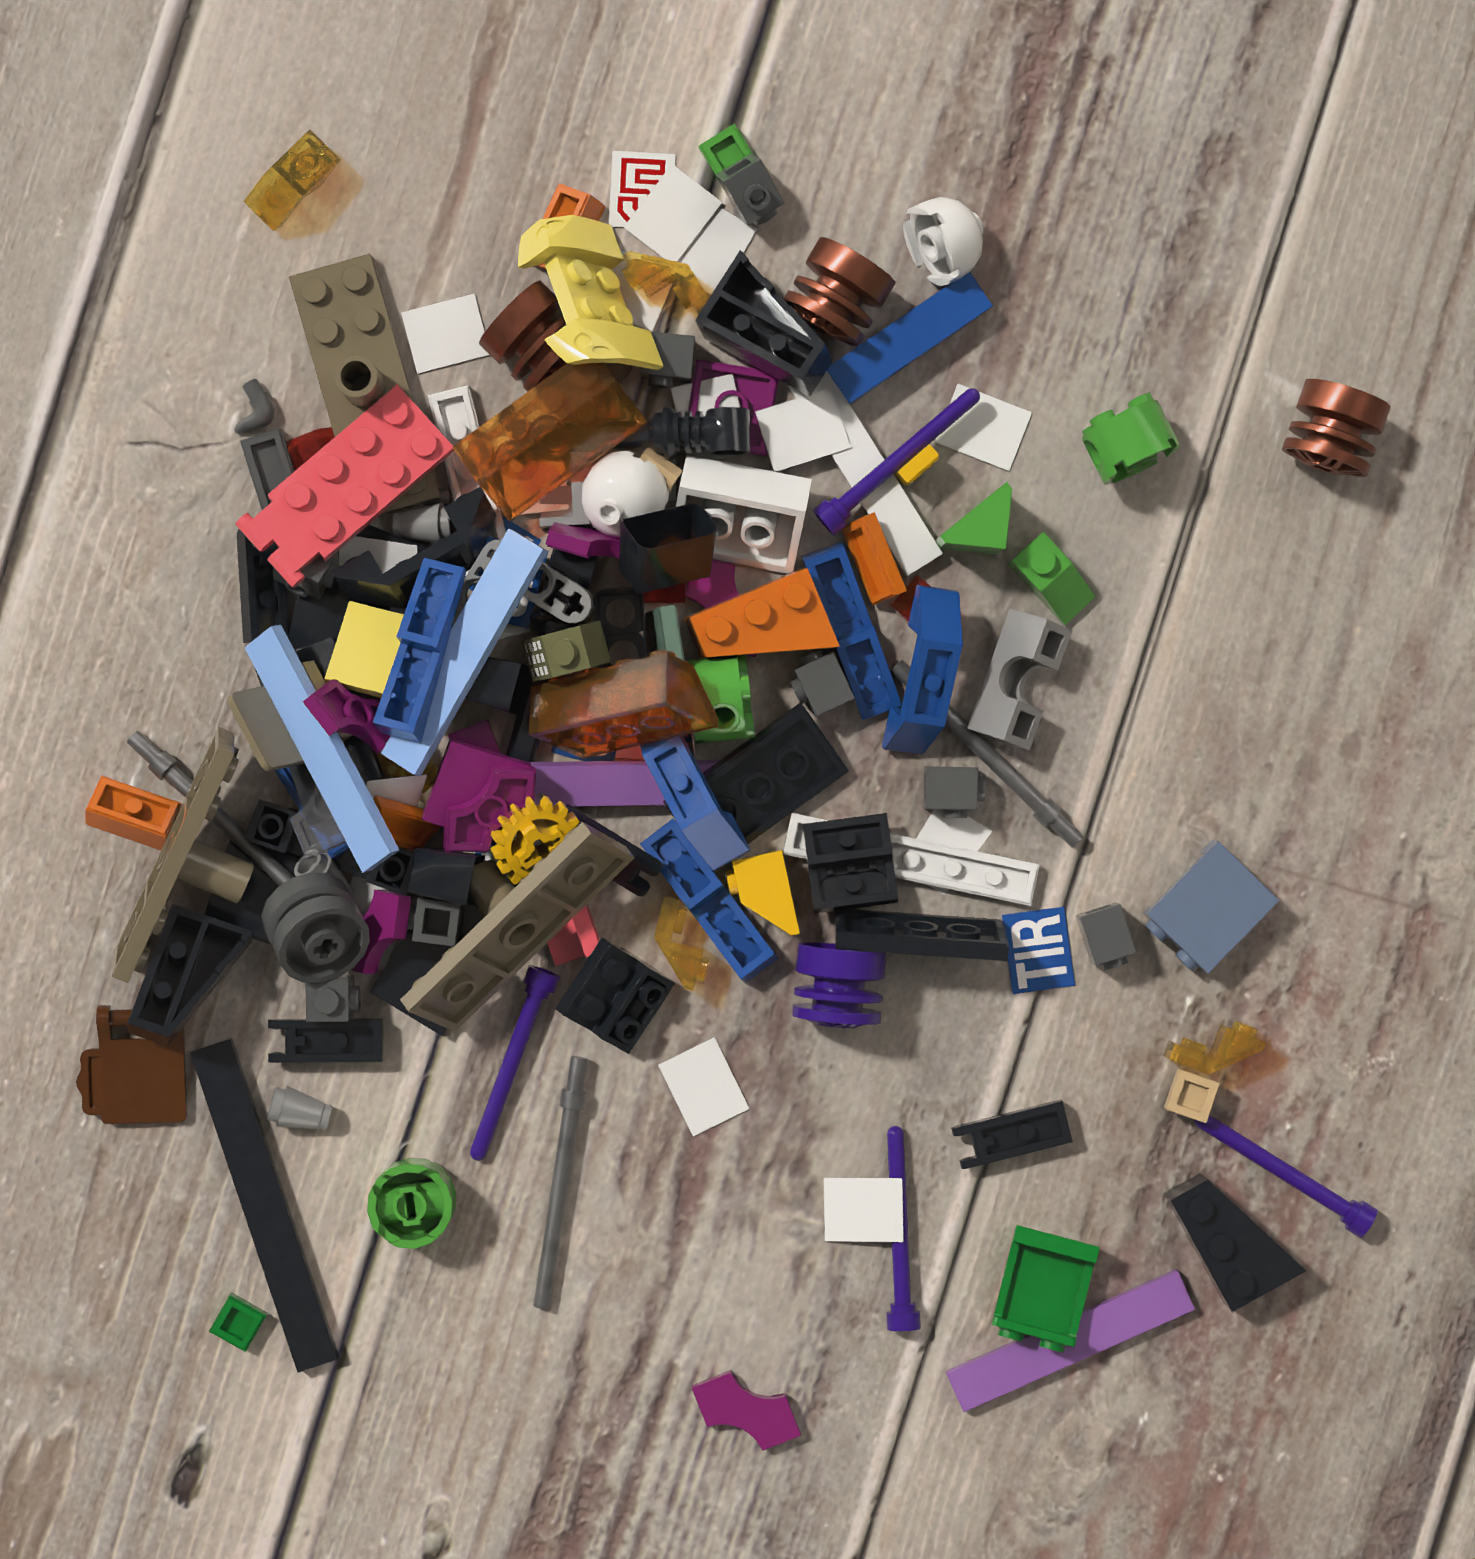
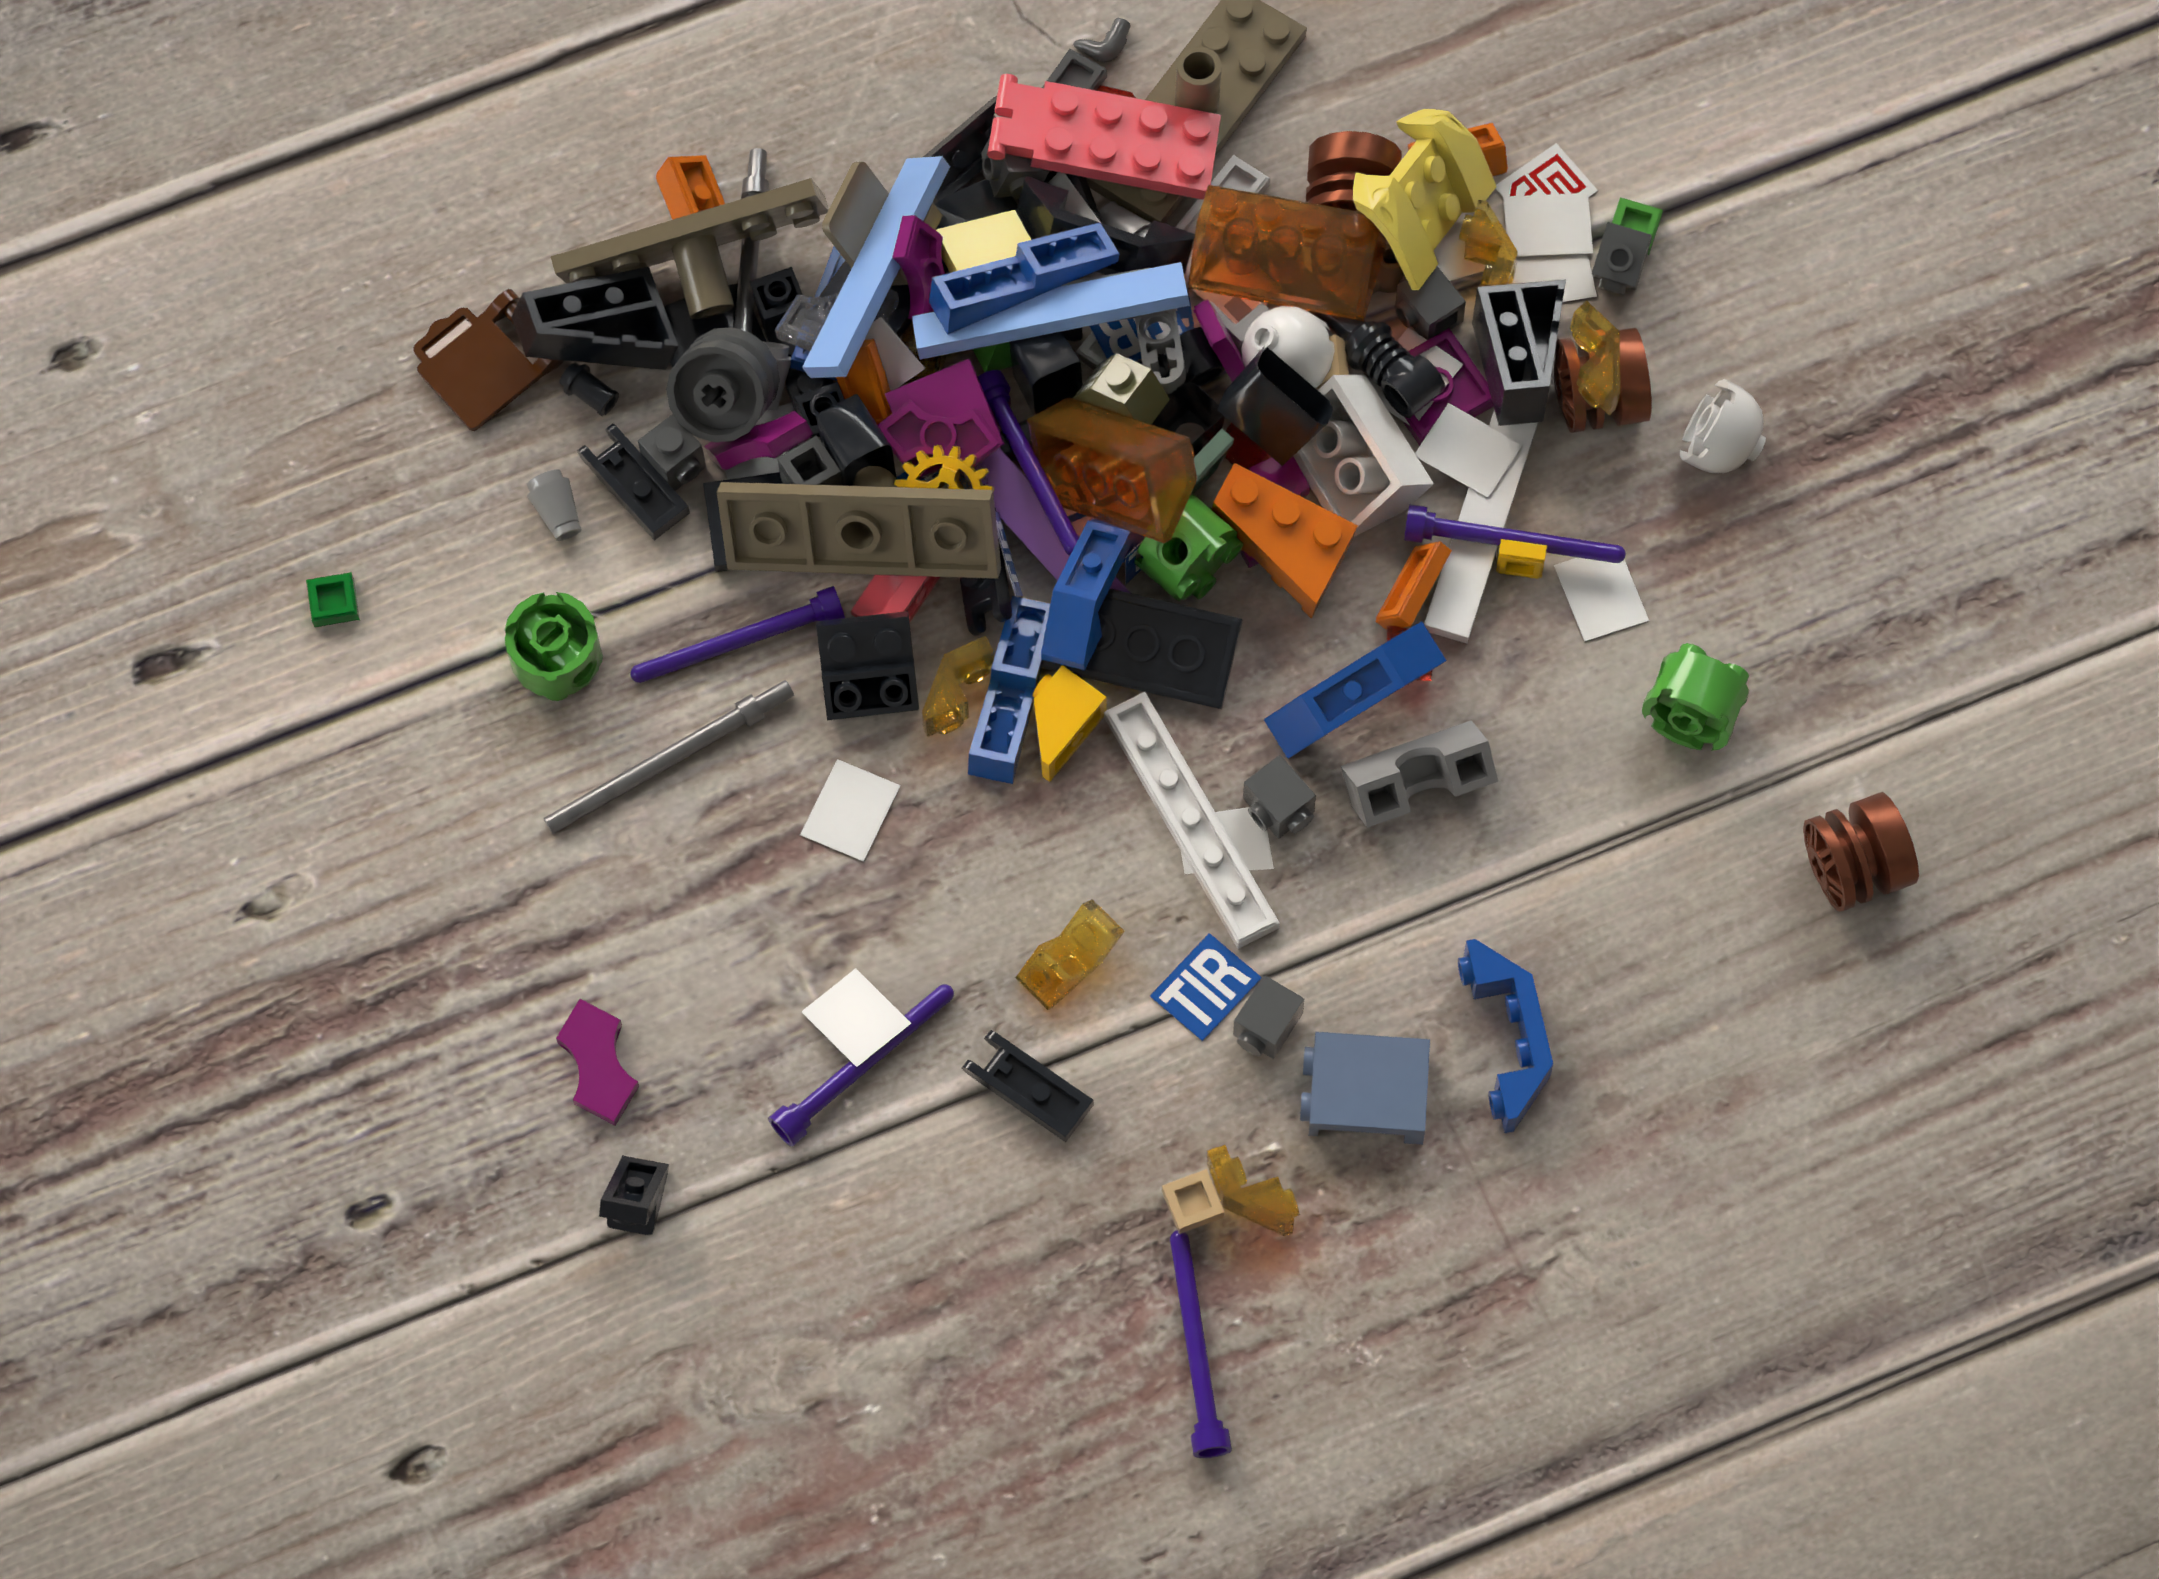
camera: 55 degrees right, 20 degrees down
black tile [190,1038,339,1373] -> none
white sticker [401,293,489,374] -> none
dark grey brick [790,649,855,717] -> none
dark purple wheel [792,942,887,1028] -> none
blue slope [801,541,902,720] -> none
black slope [803,813,898,914] -> none
blue slope [827,272,993,404] -> none
black tile [834,909,1009,961] -> none
flat silver bar [891,660,1083,848] -> none
bright green slope [935,482,1012,555] -> none
medium lavender tile [946,1269,1195,1412] -> none
green panel [991,1225,1100,1353] -> none
bright green slope [1007,532,1096,625] -> none
black wedge [1163,1173,1306,1312] -> none
none -> black pin [559,362,619,416]
none -> black slope [599,1155,669,1235]
none -> dark purple piece [978,370,1079,556]
none -> sticker [996,512,1023,596]
none -> clear yellow slope [1015,899,1125,1010]
none -> blue slope [1458,939,1553,1133]
none -> clear yellow slope [1570,300,1620,415]

